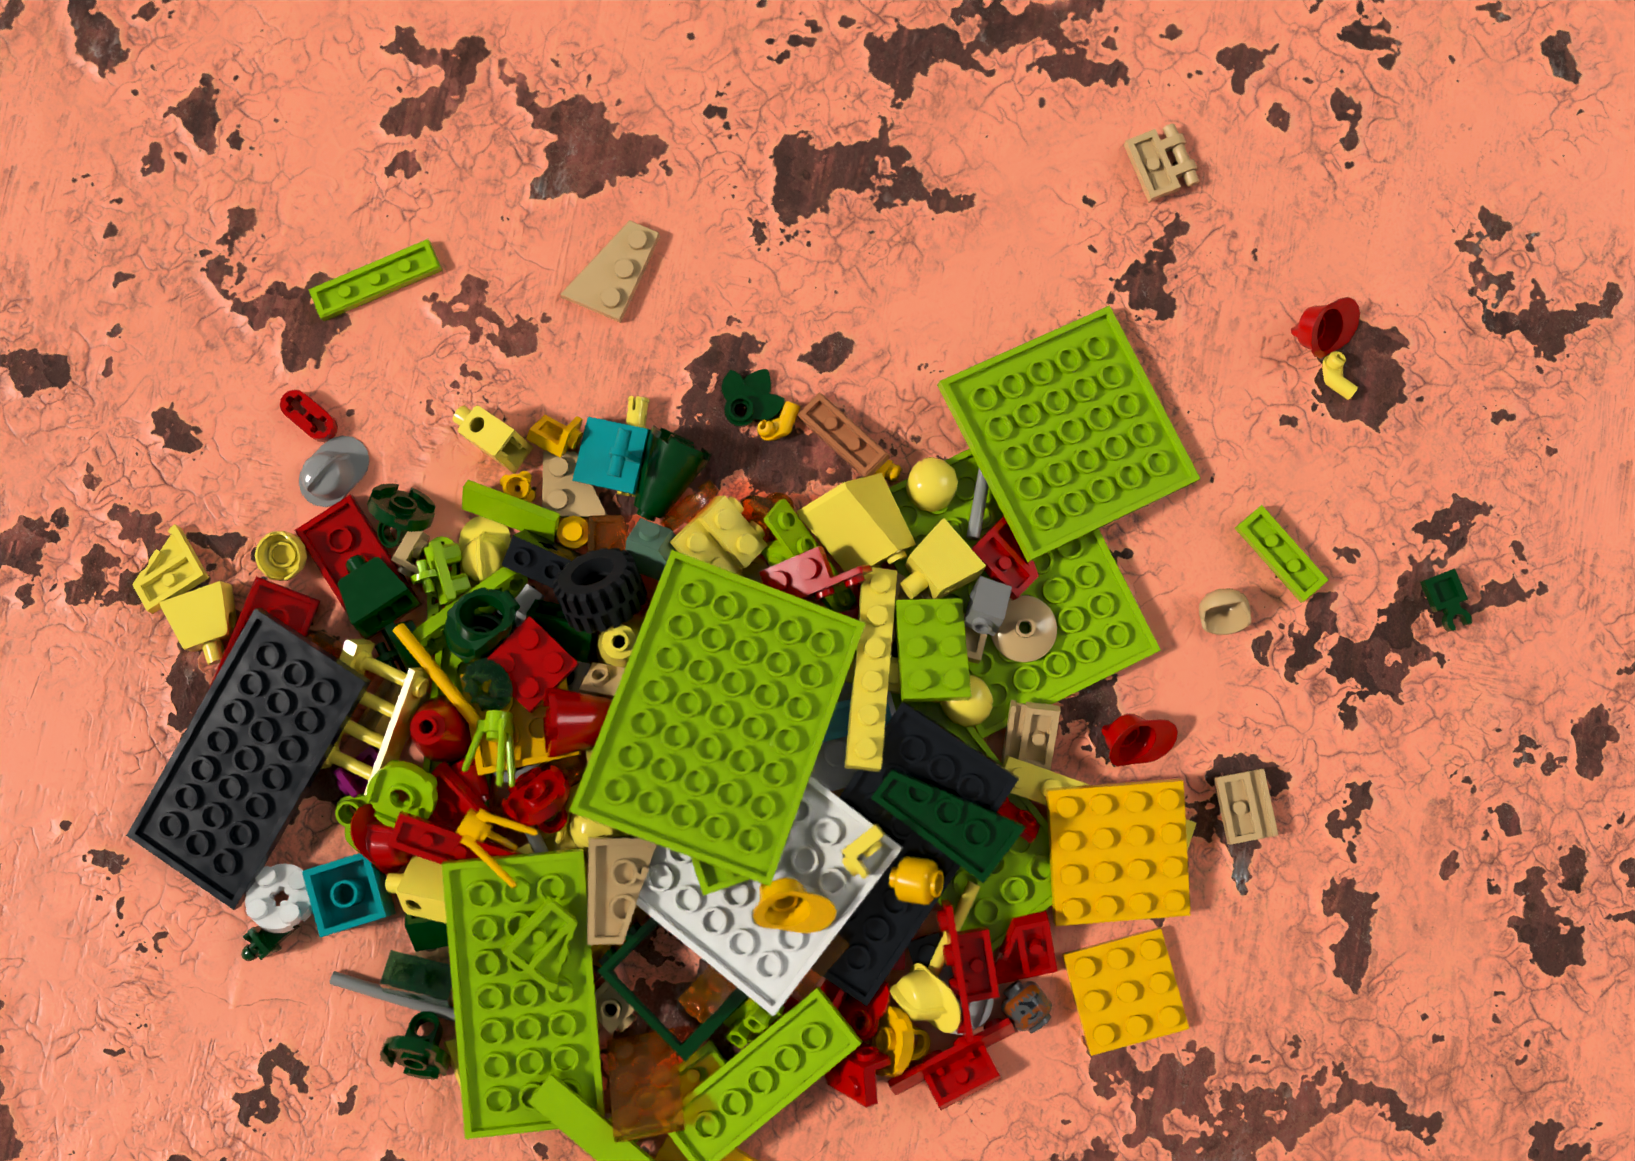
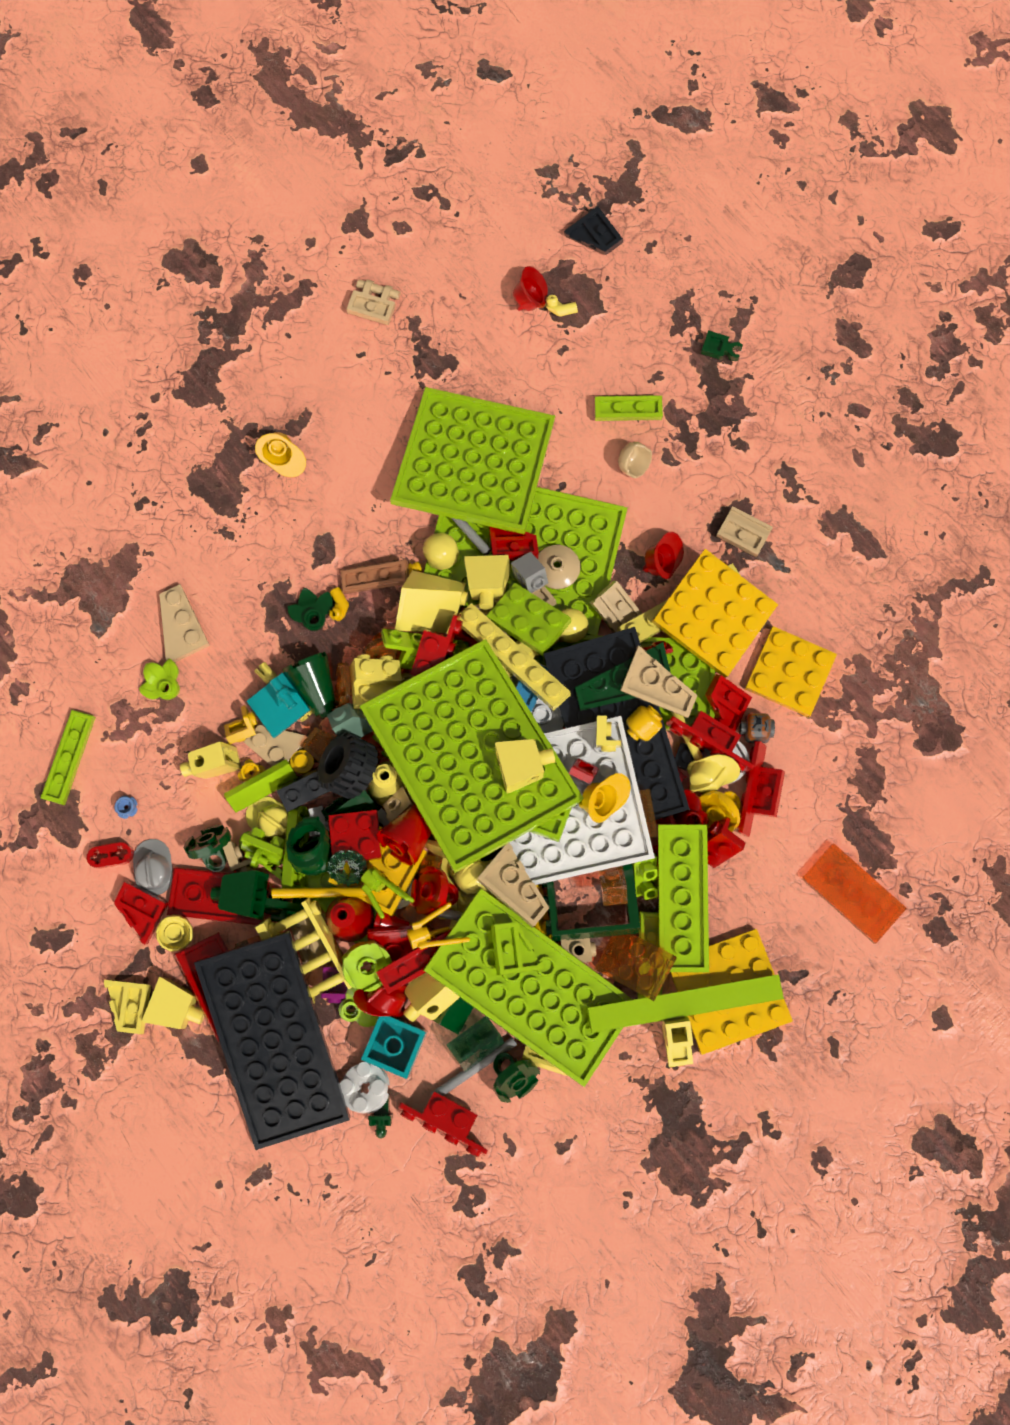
camera: 50 degrees left, 5 degrees down
none -> medium blue plate [114,796,138,819]
none -> red wing [114,881,168,945]
none -> lime plate [139,659,180,700]
none -> yellow piece [255,432,306,477]
none -> red bracket [398,1092,488,1158]
none -> light yellow torso [495,739,555,793]
none -> black wing [564,206,623,255]
none -> red tile [569,758,599,785]
none -> tan wing [620,645,697,718]

